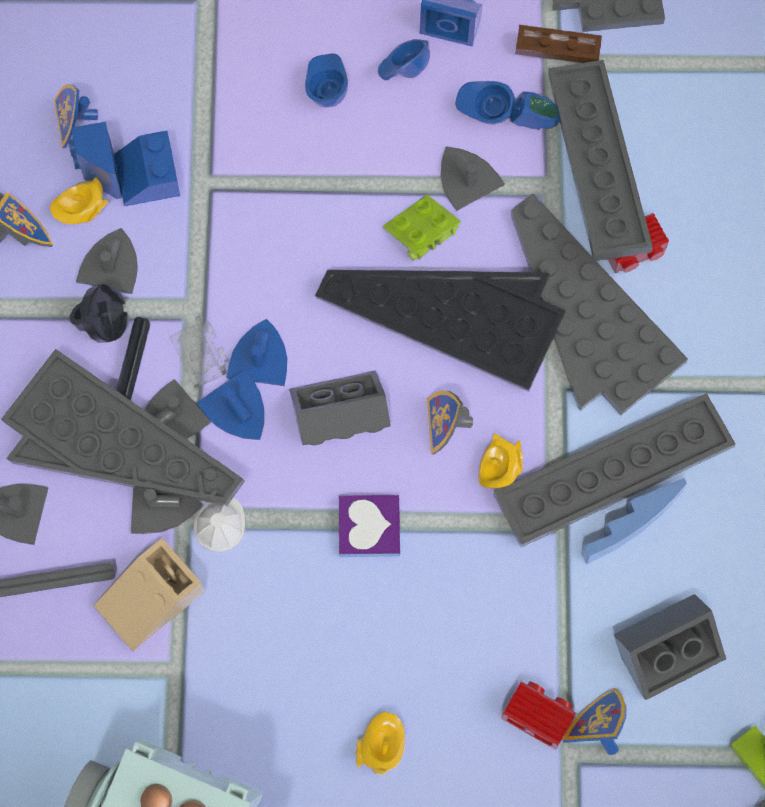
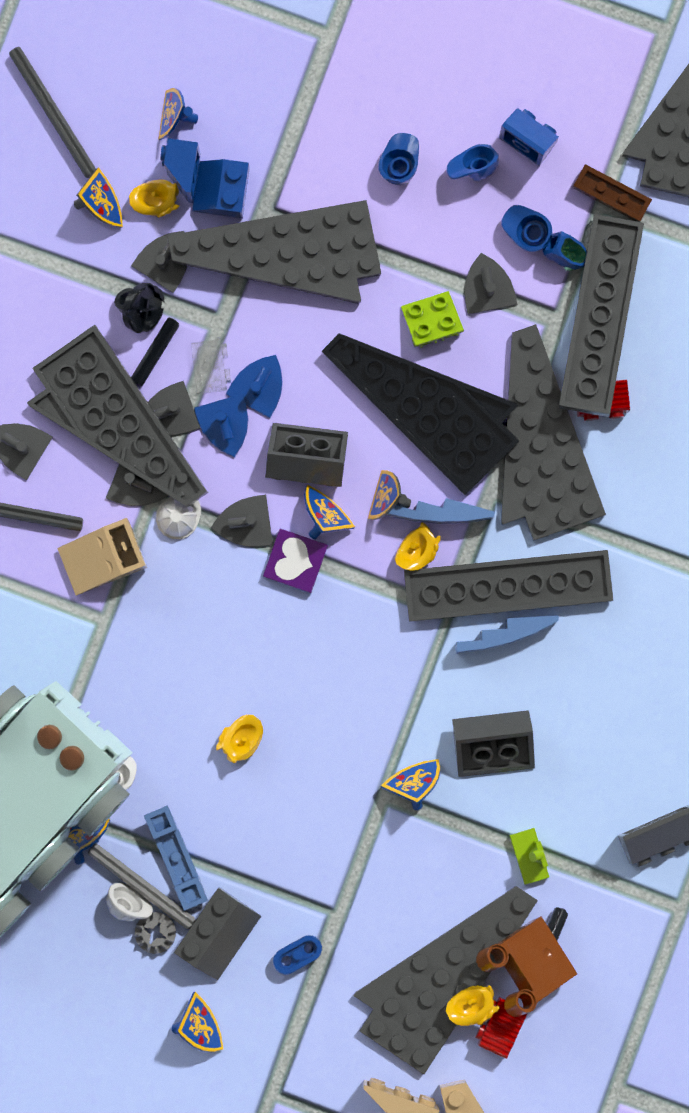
camera: 20 degrees right, 15 degrees up
red brick [501,681,576,750] -> none
none -> dark grey wing [167,200,382,304]
none -> dark grey shield [211,494,273,547]
none -> shield [304,484,355,540]
none -> medium blue slope [388,498,495,524]

